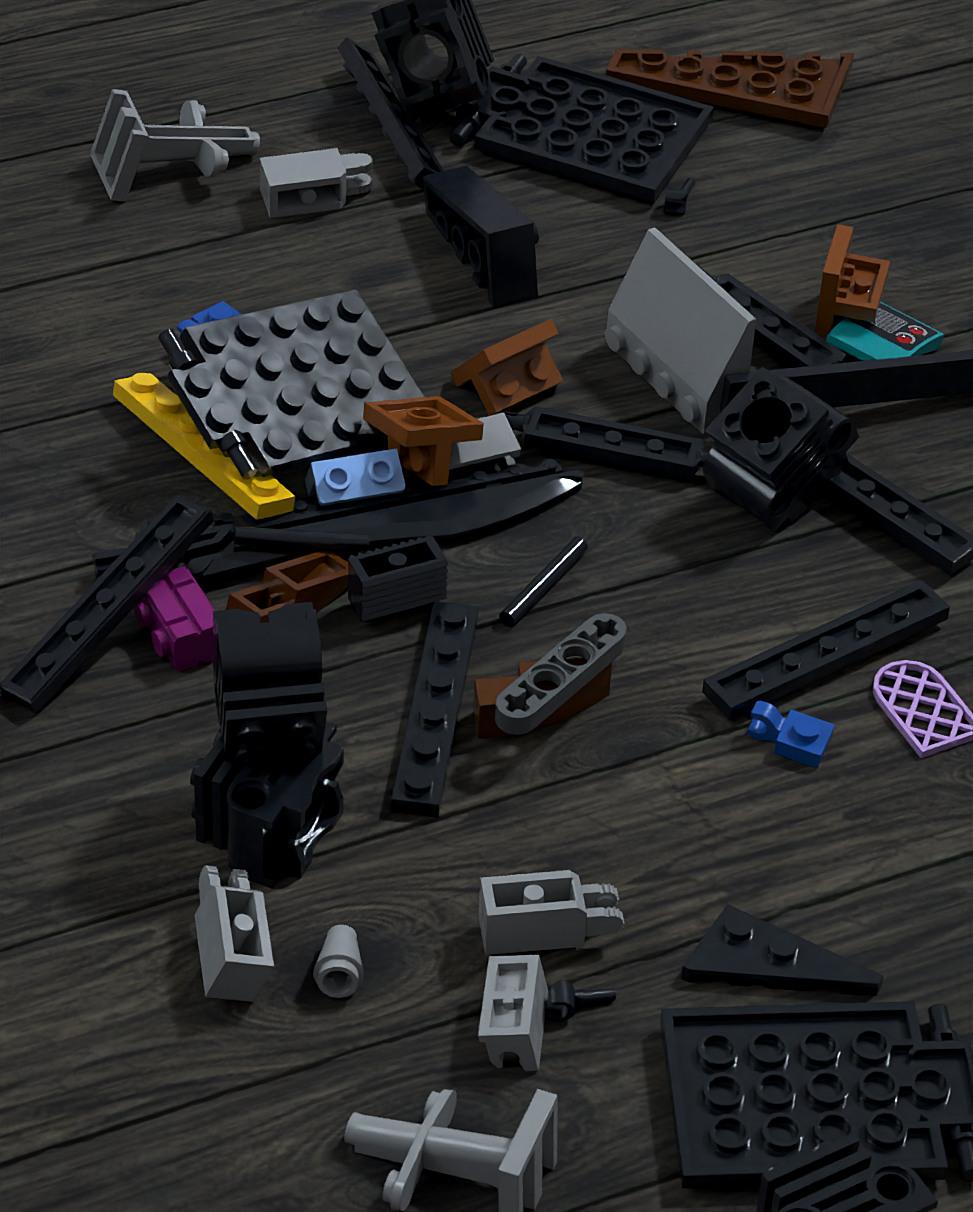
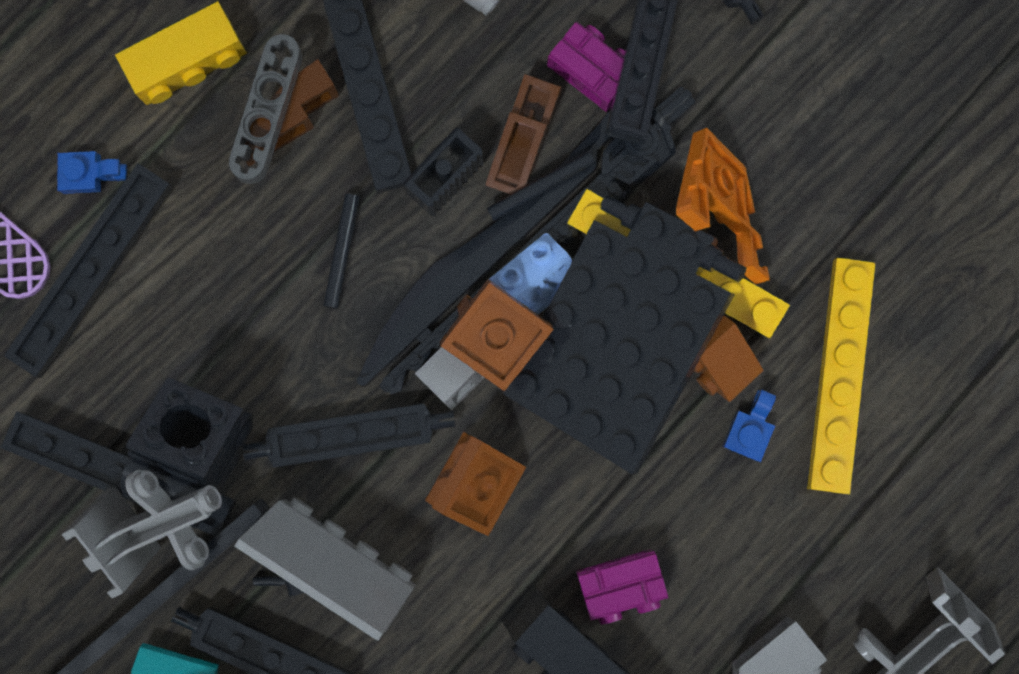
camera: 160 degrees right, 40 degrees up
none -> light grey piece [62,470,222,598]
none -> yellow brick [115,1,247,105]
none -> magenta brick [576,549,668,625]
none -> orange wing [676,128,769,285]
none -> yellow plate [807,258,875,495]

